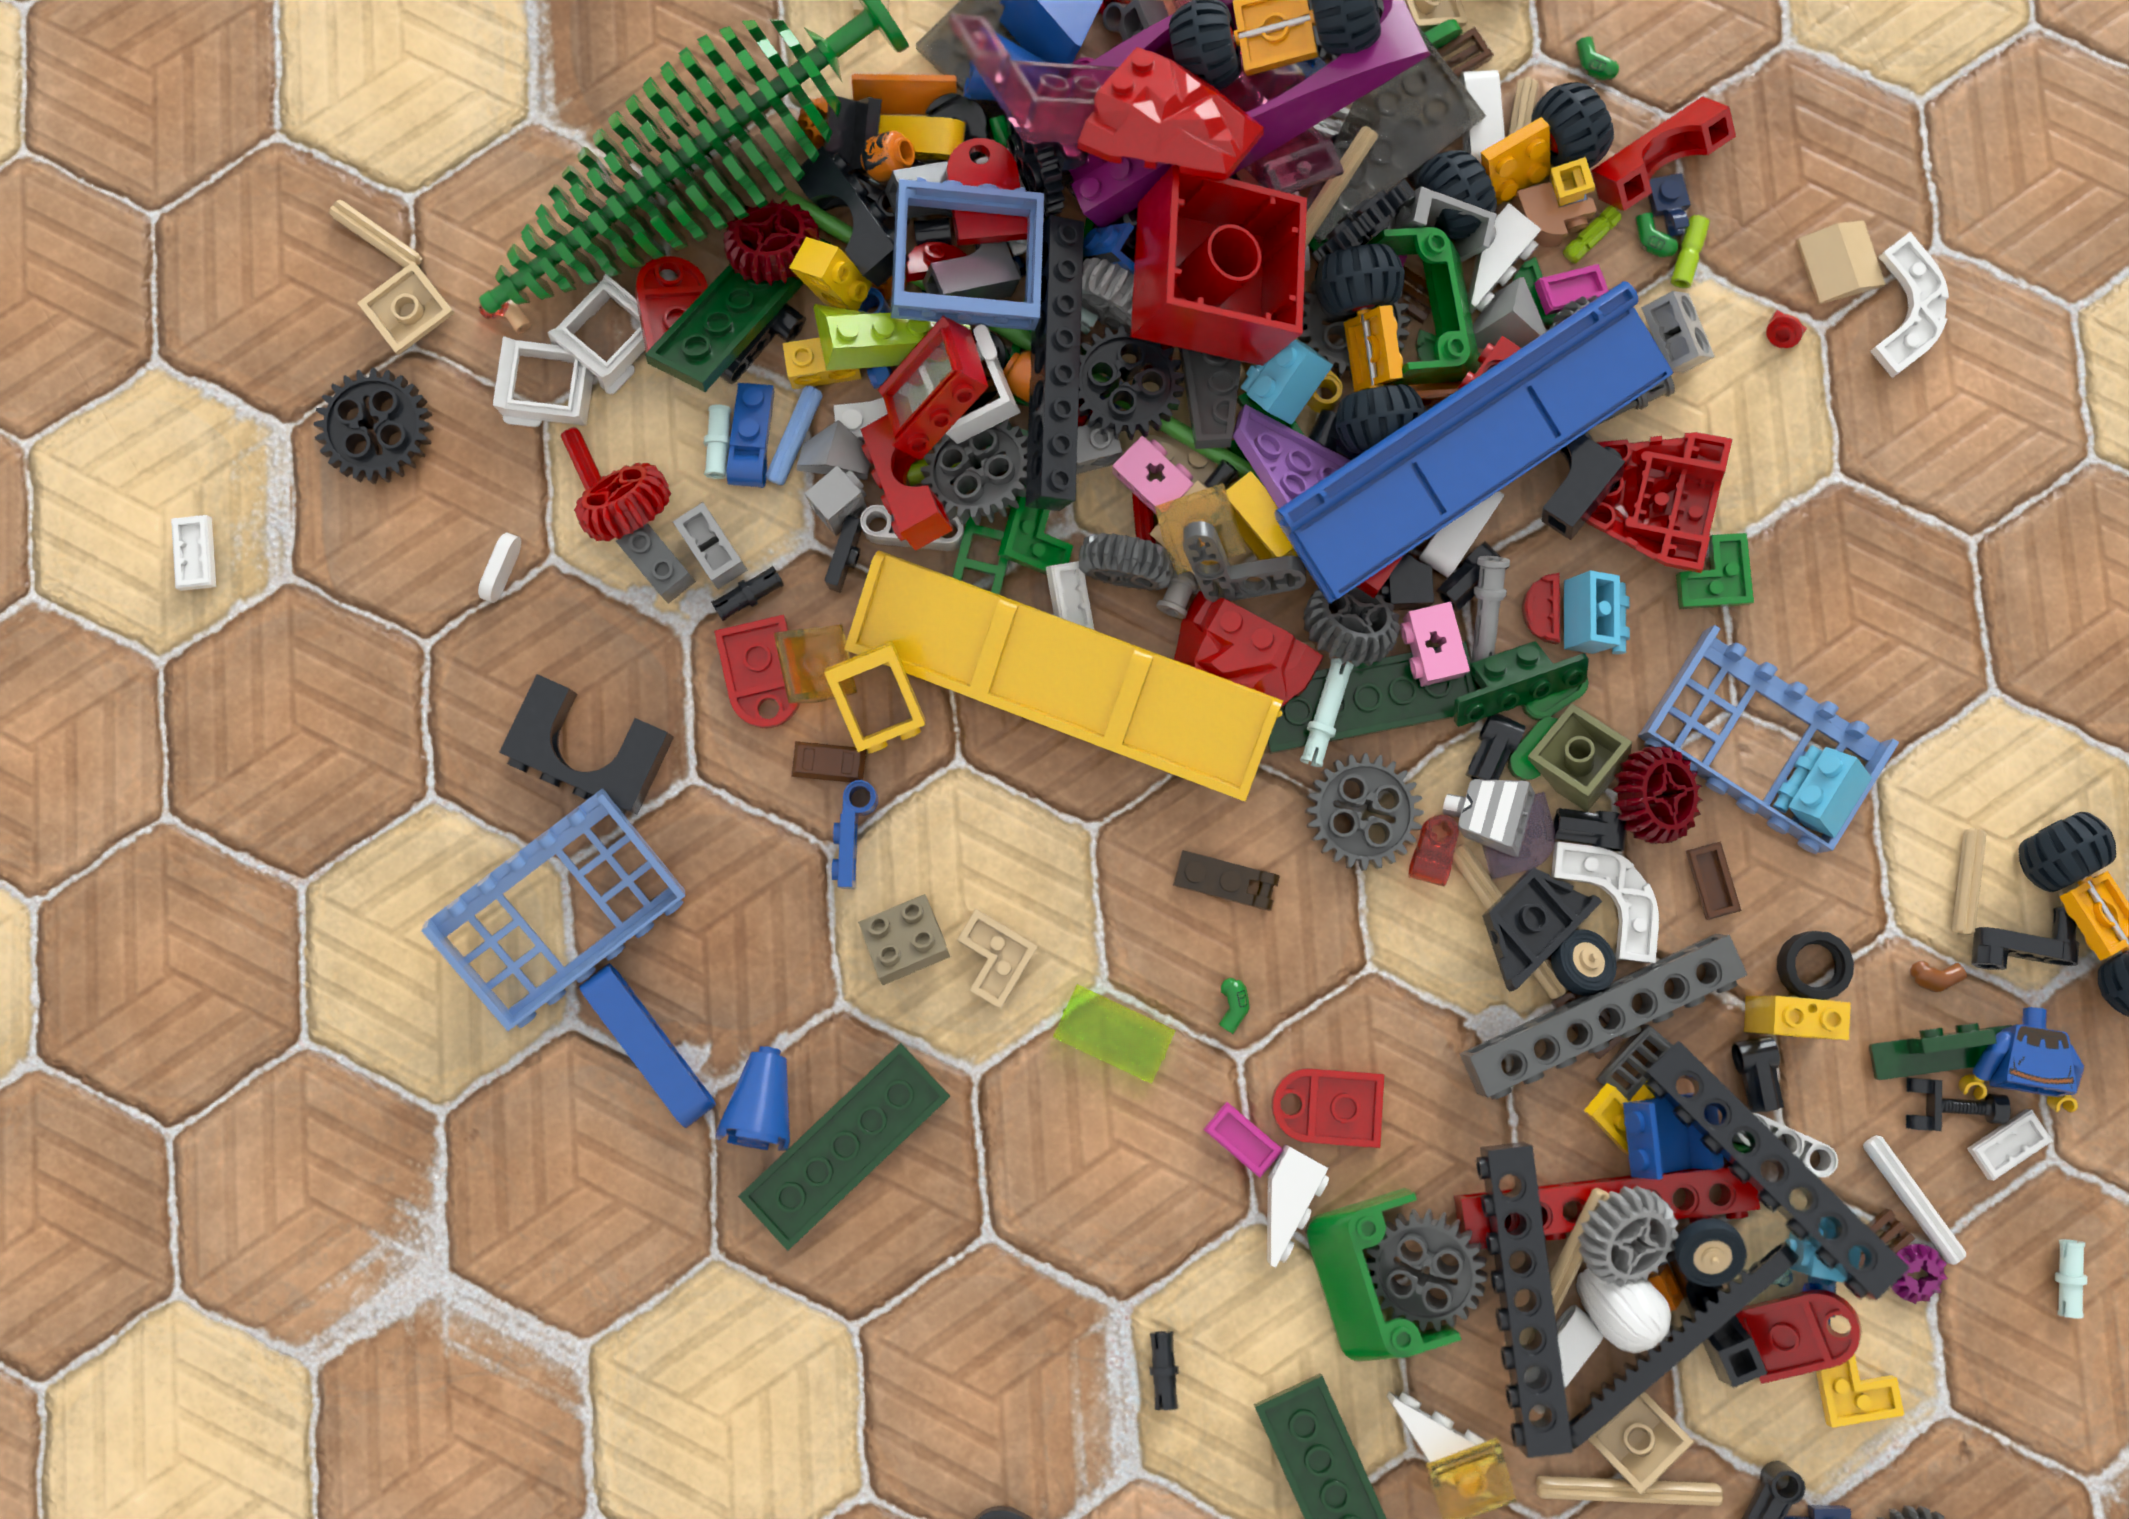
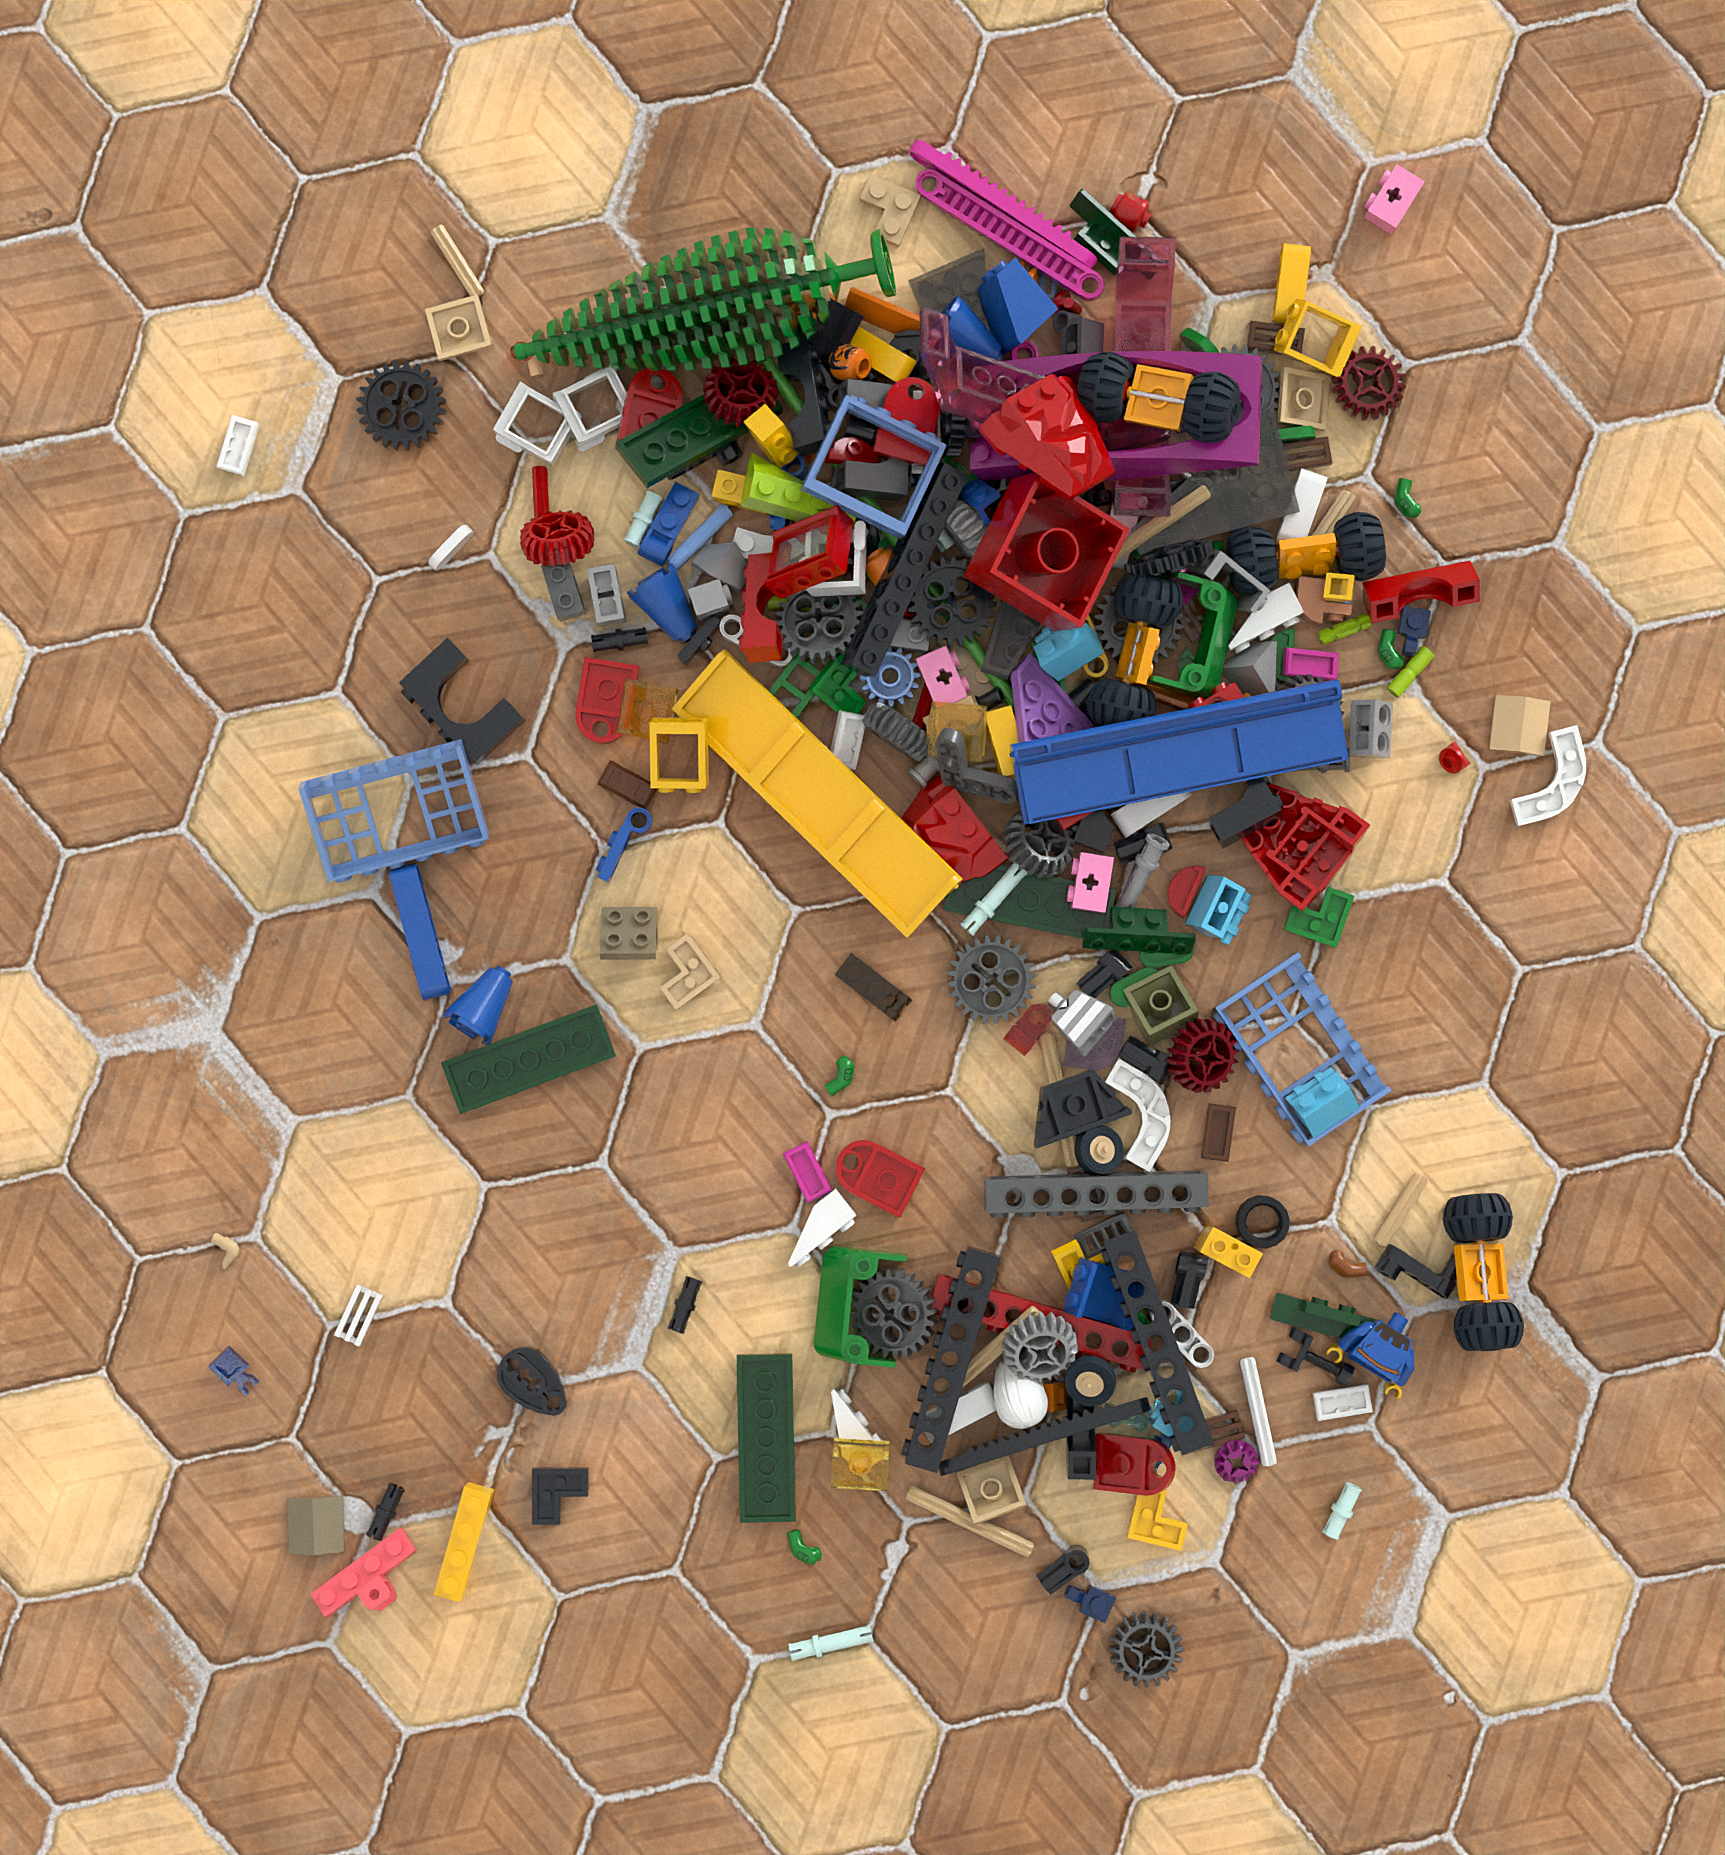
camera: 30 degrees right, 5 degrees up
clear neon green piece [1053,984,1176,1084] -> none
none -> blue cone [626,563,697,643]
none -> light blue gear [860,646,920,708]

